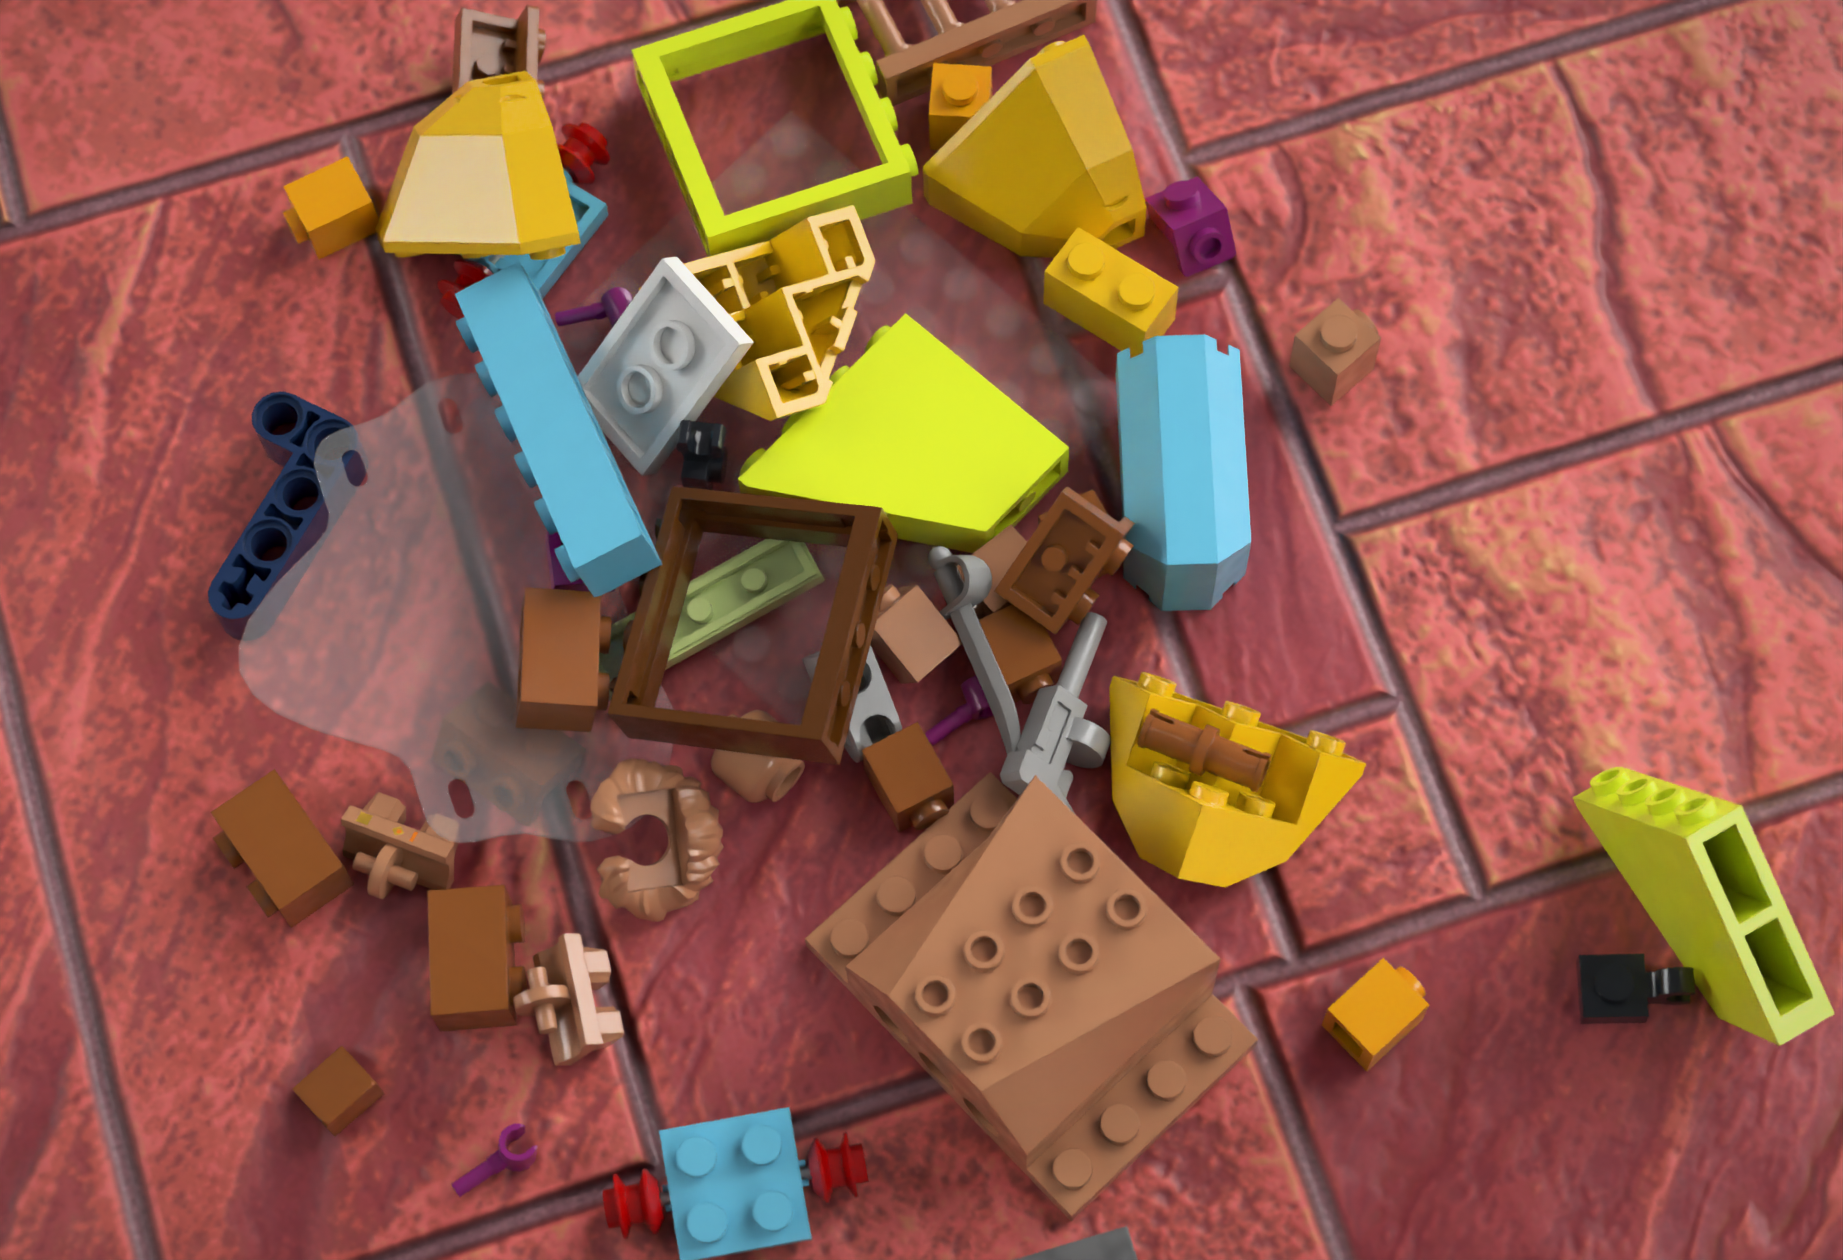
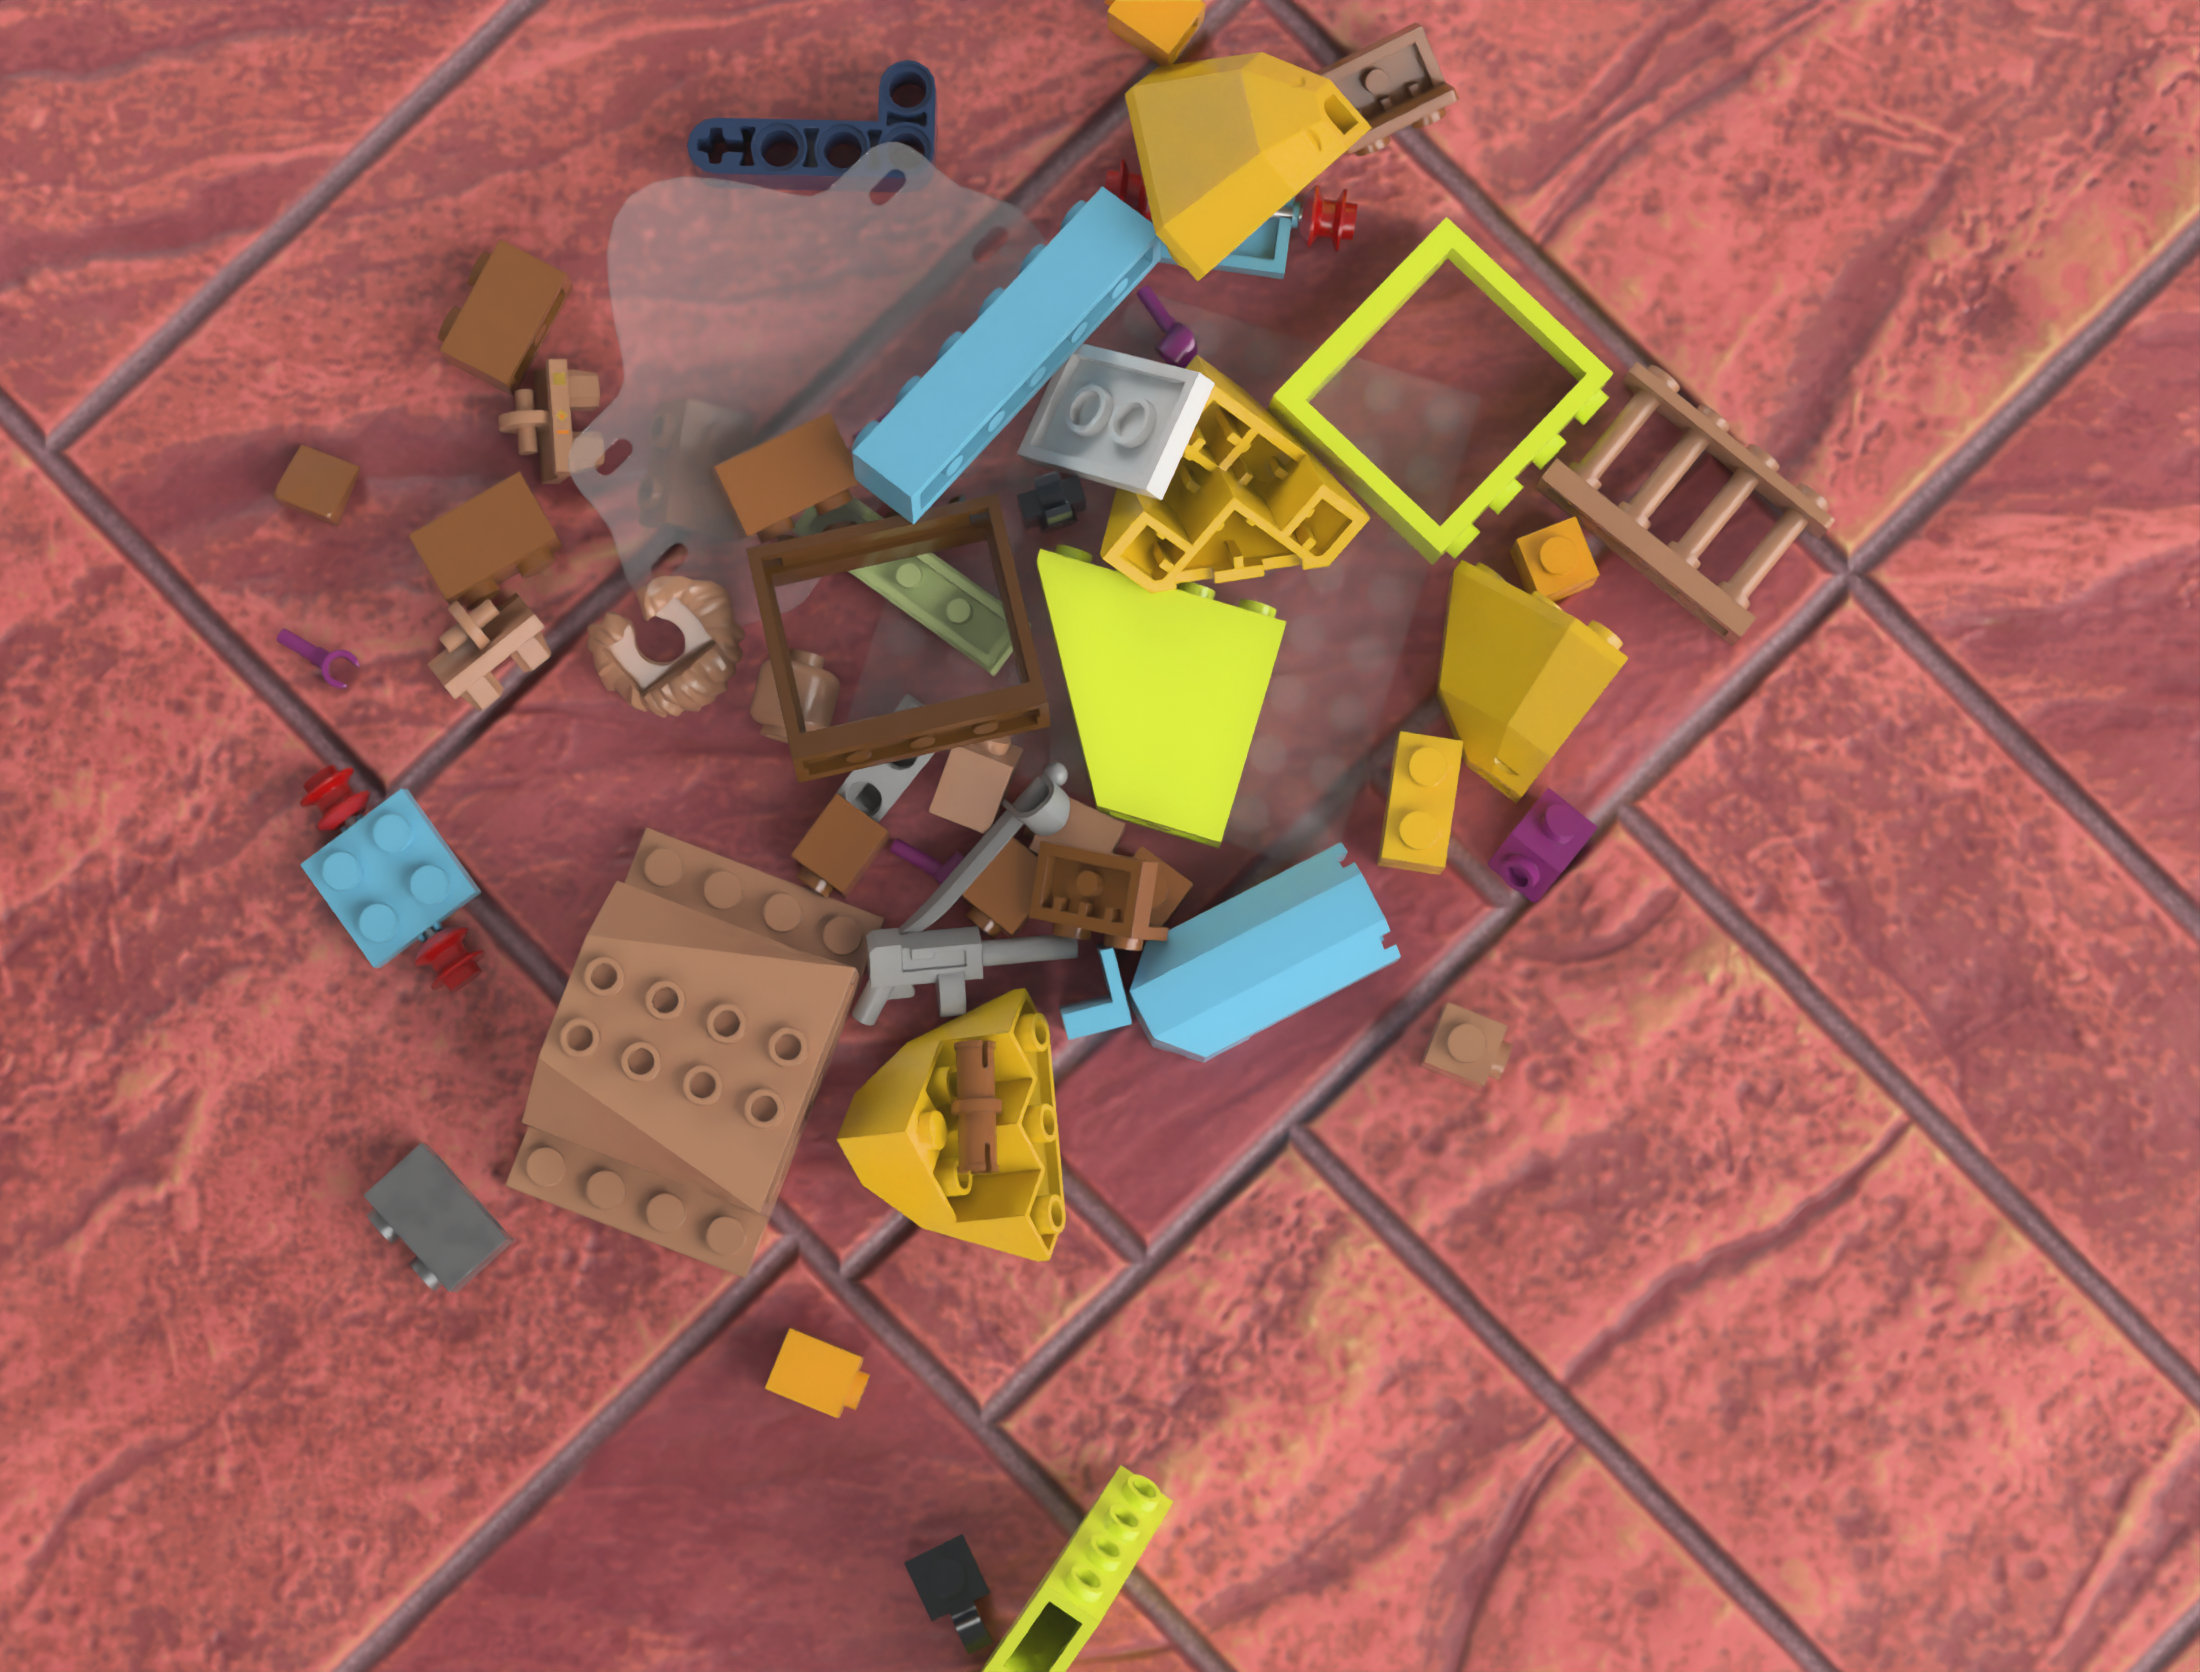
camera: 60 degrees right, 15 degrees up
none -> medium azure panel [1059,943,1132,1040]

